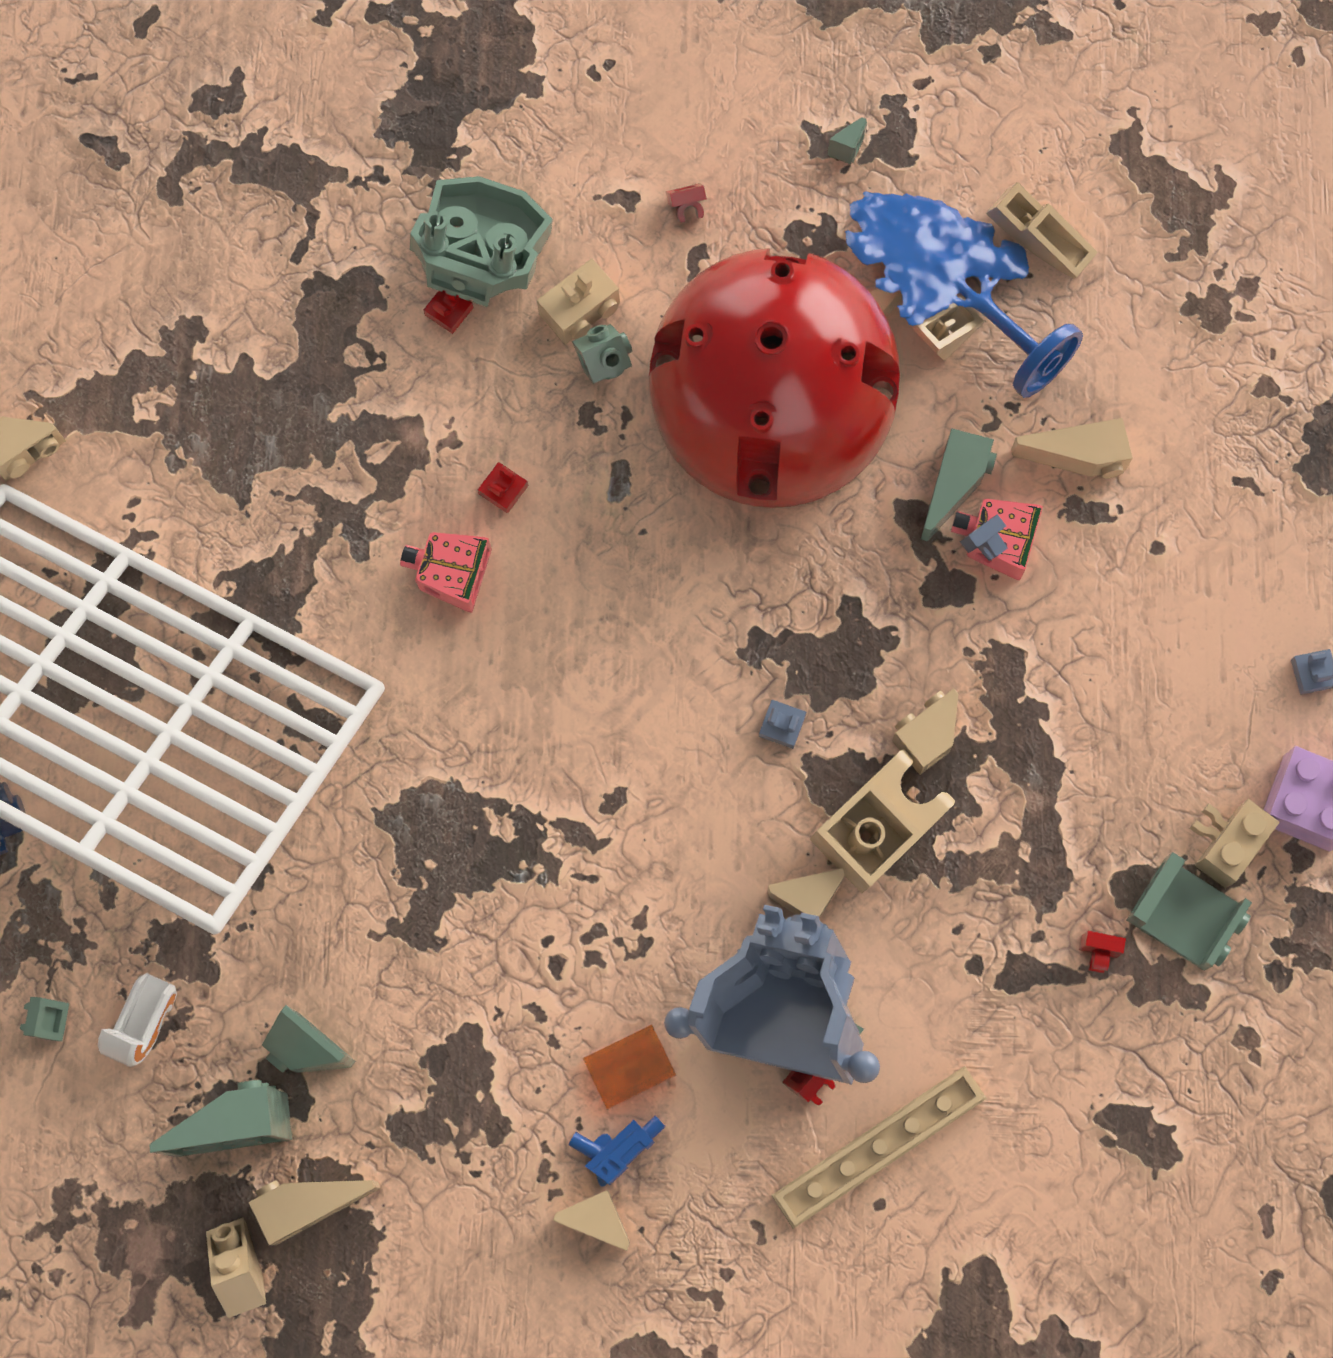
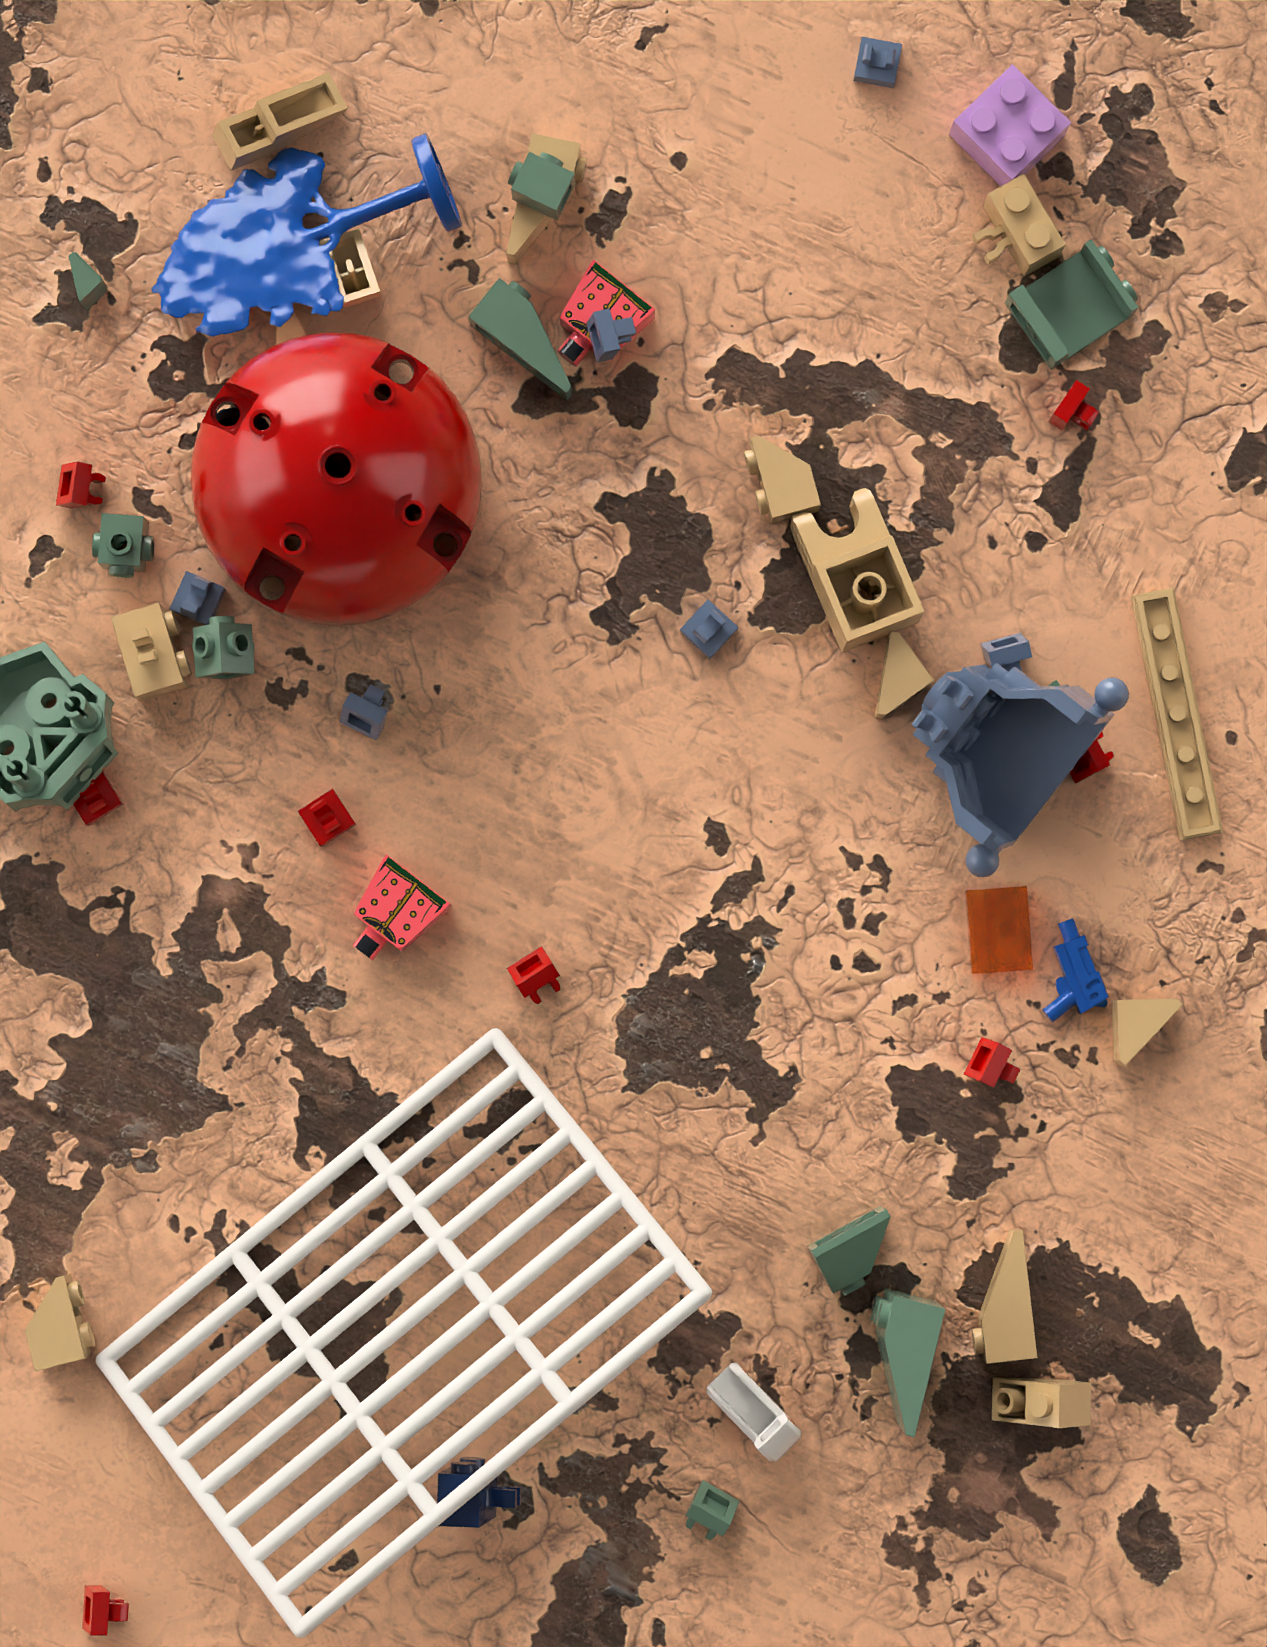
camera: 70 degrees left, 10 degrees up
none -> sand green brick [92,513,154,578]
none -> sand blue tile [169,571,226,625]
none -> sand blue tile [340,684,388,741]
none -> red tile [506,946,560,1004]
none -> sand green brick [508,152,575,221]
none -> red tile [963,1037,1021,1088]
none -> sand blue tile [980,633,1032,672]

